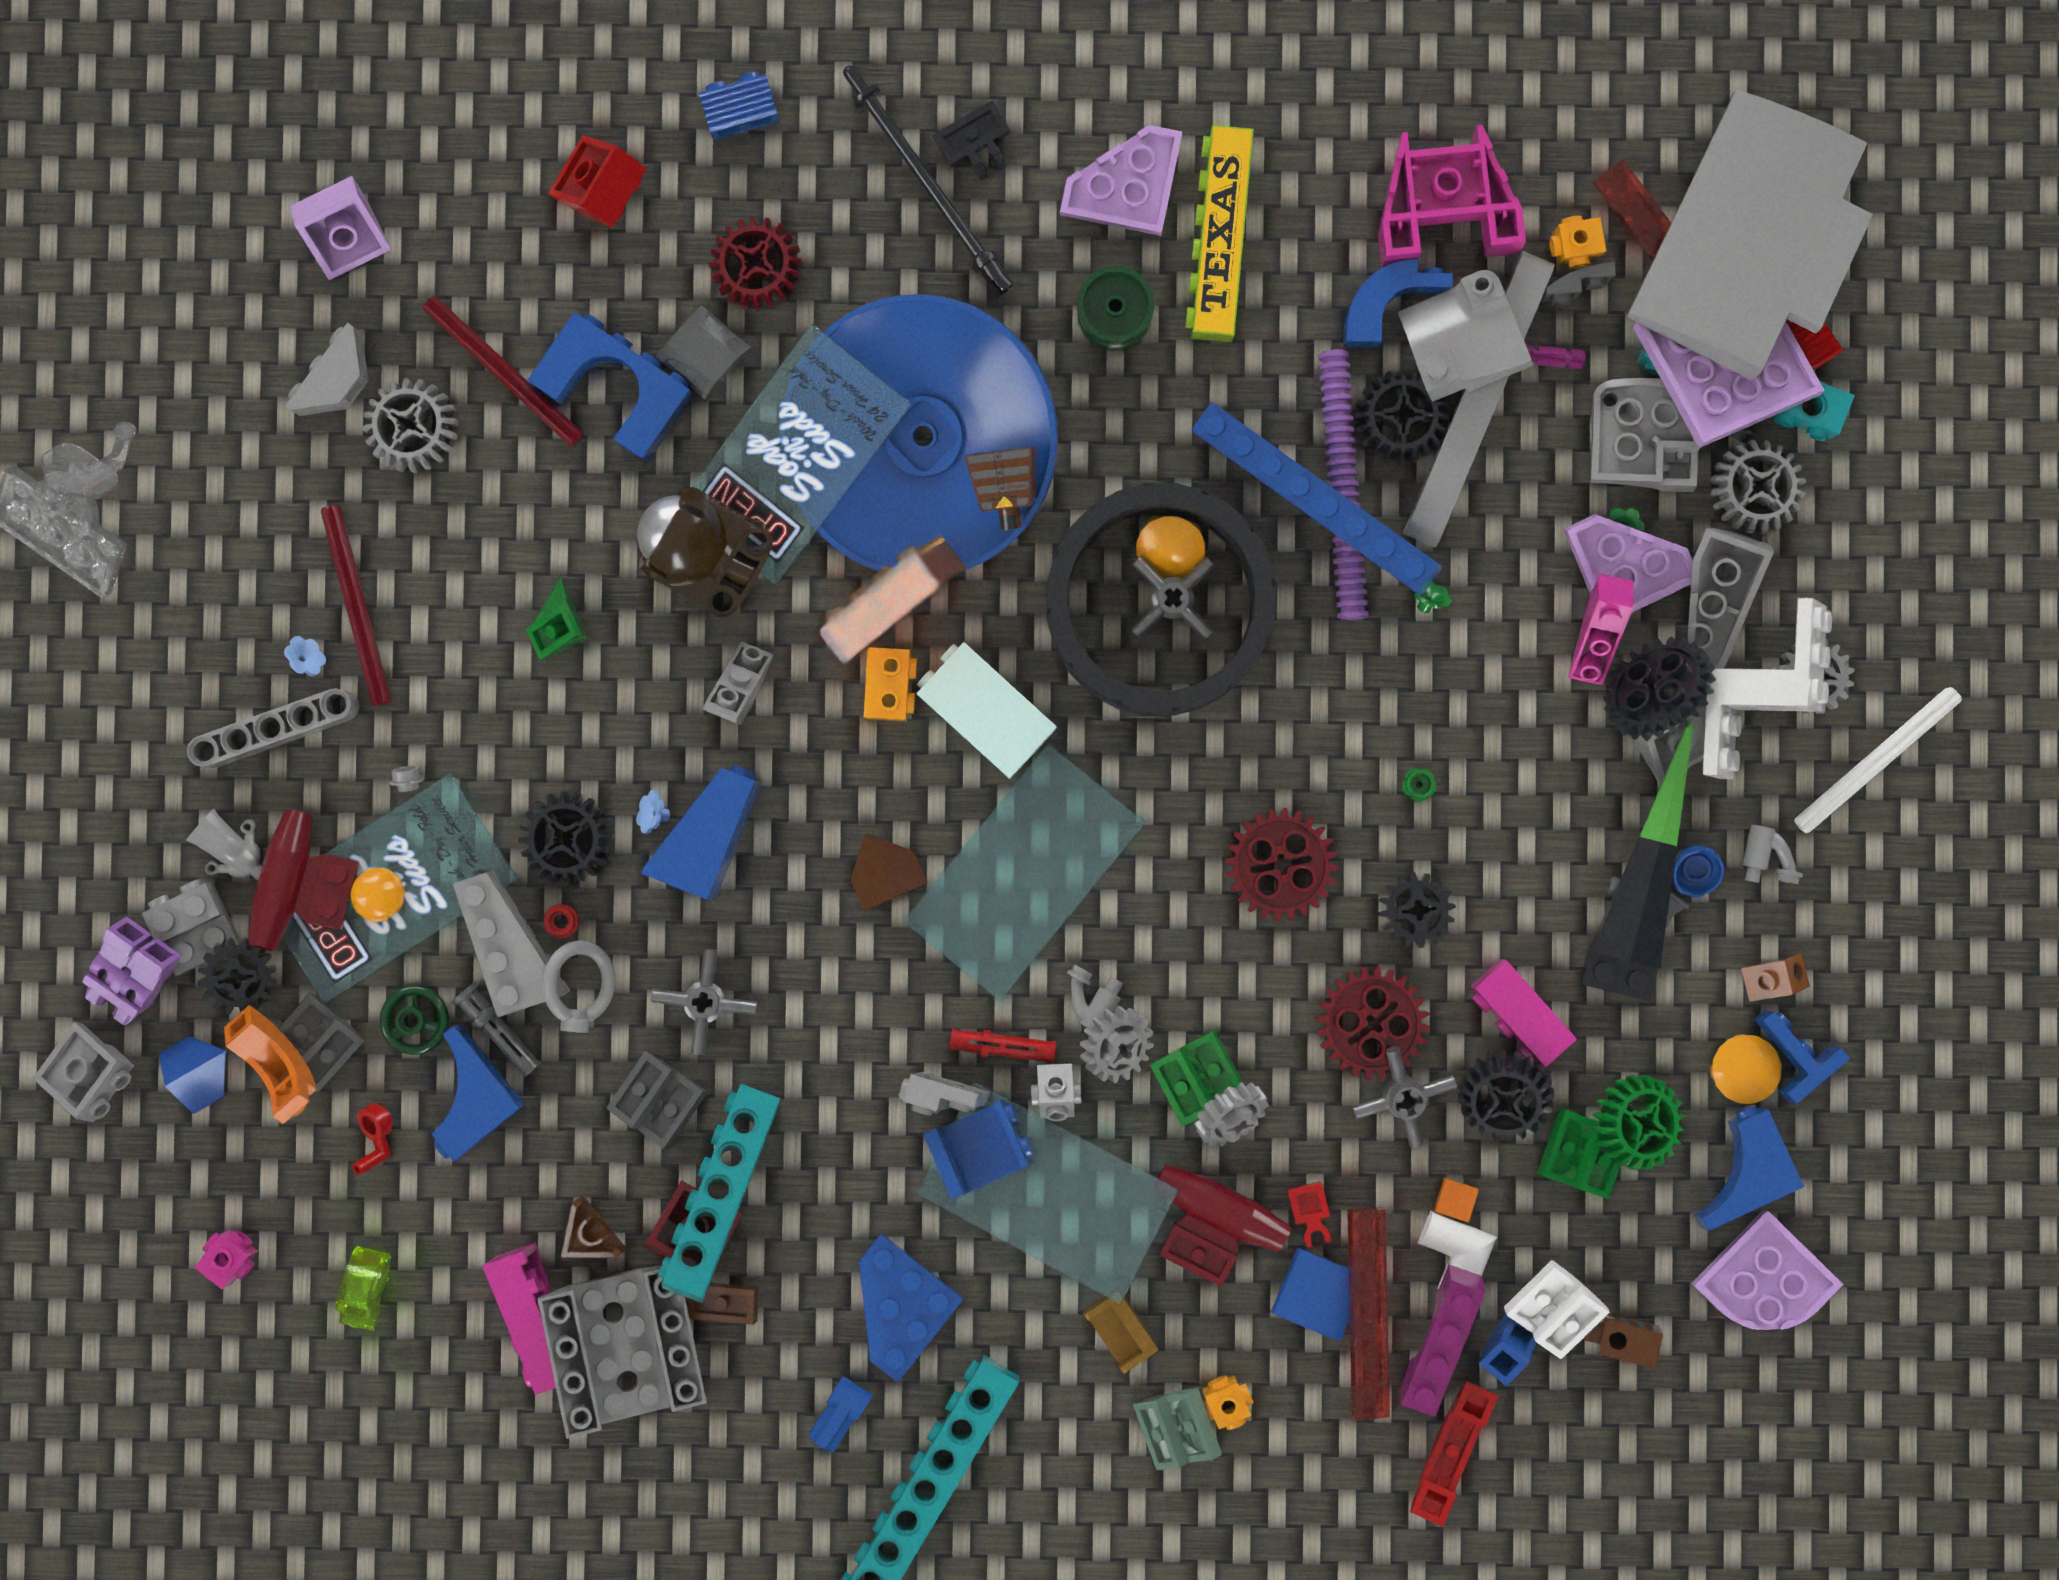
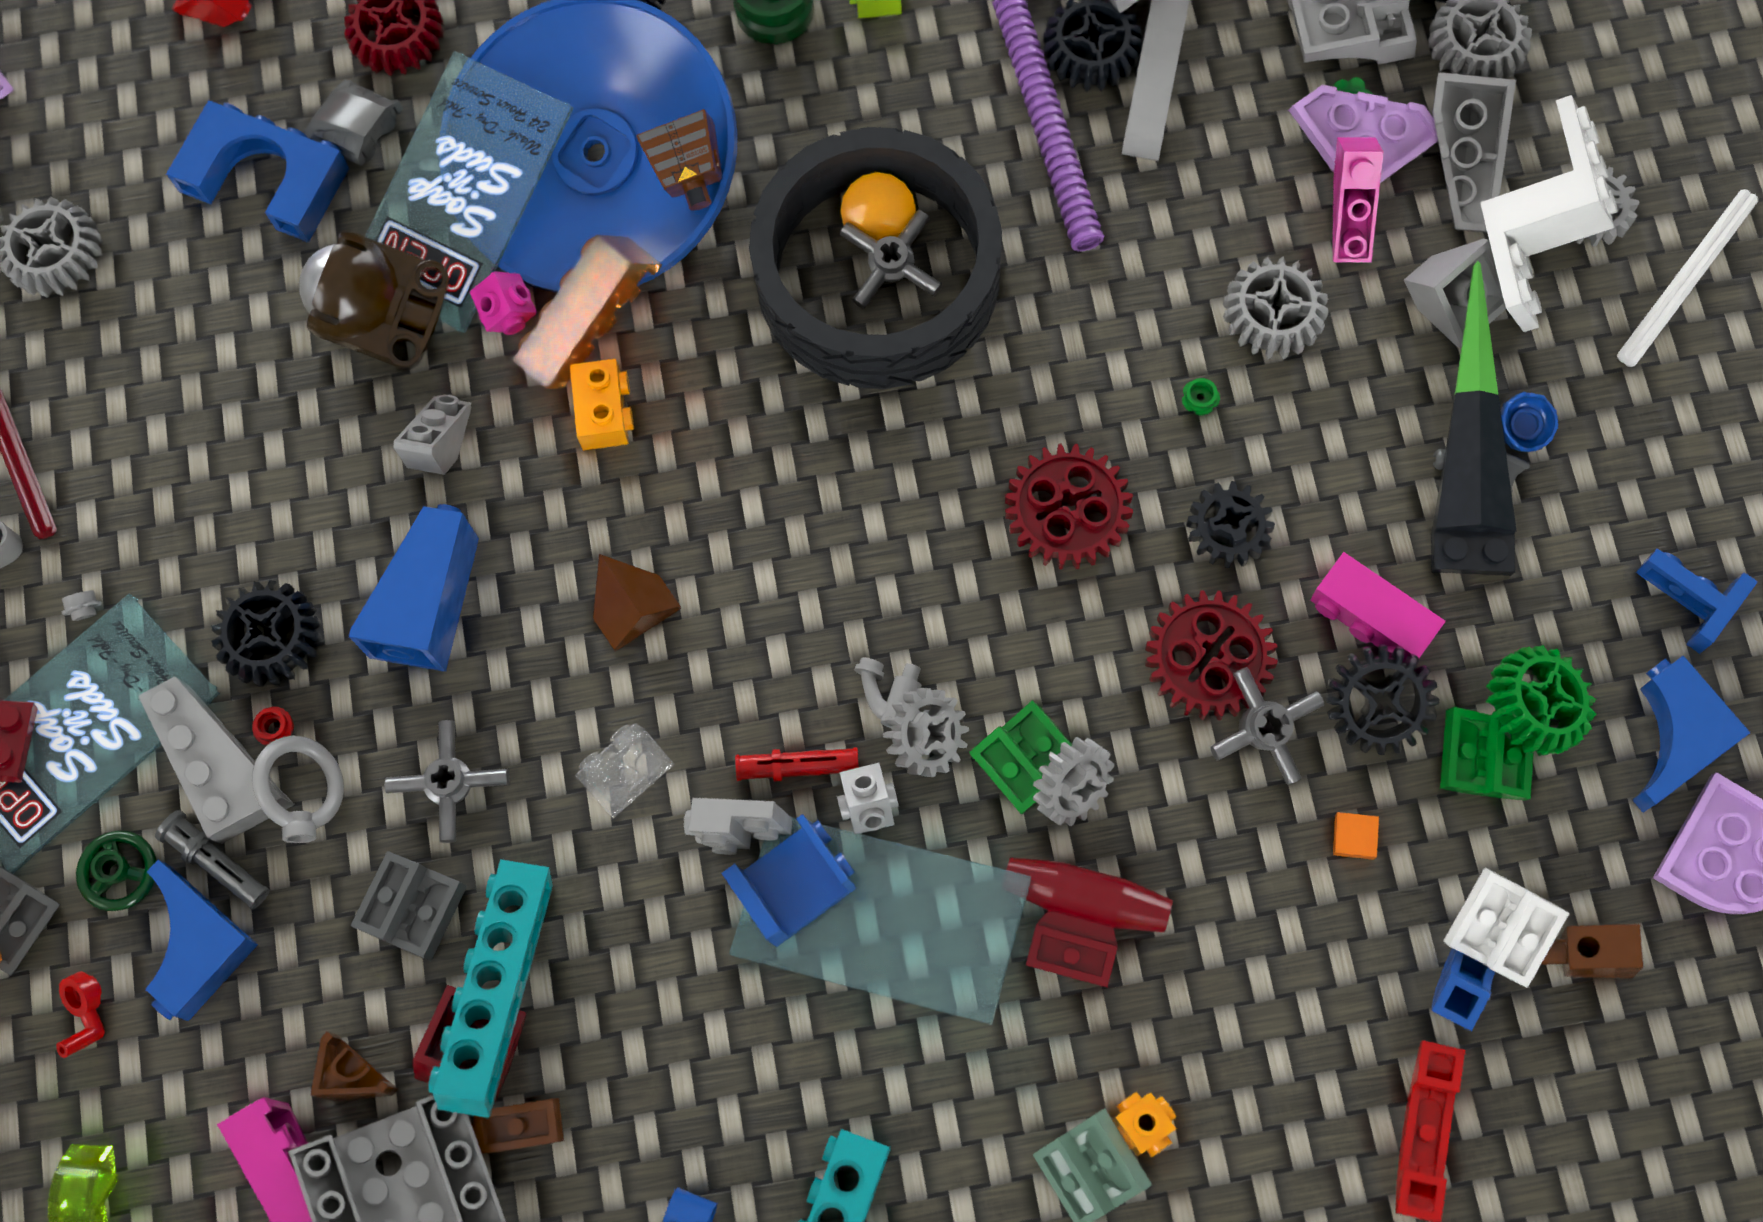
camera: 10 degrees left, 15 degrees down
light orange hair [351,867,405,922] -> none
dark red axle [423,296,583,447] -> none
green slope [526,576,589,660] -> none
light blue plant [636,790,670,834] -> none
blue plate [859,1232,963,1382] -> none
clear light blue piece [903,744,1145,1000] -> none
light aqua brick [916,642,1057,779] -> none
pearl gold panel [1083,1287,1158,1374] -> none
blue brick [1191,402,1442,596] -> none
blue slope [1271,1247,1367,1341] -> none
red plate [1287,1181,1331,1247] -> none
clear red plate [1347,1206,1390,1421] -> none
magenta arch [1400,1264,1485,1417] -> none
green plant [1414,582,1452,613] -> none
white brick [1418,1210,1497,1289] -> none
black gear [1603,637,1716,741] -> none
light orange dish [1710,1034,1782,1104] -> none
bracket [1741,953,1810,1002] -> none
light grey plant [1742,825,1803,884] -> none
none -> dark pink brick [470,271,537,335]
none -> clear bracket [575,723,674,818]
none -> light grey gear [1223,256,1329,359]

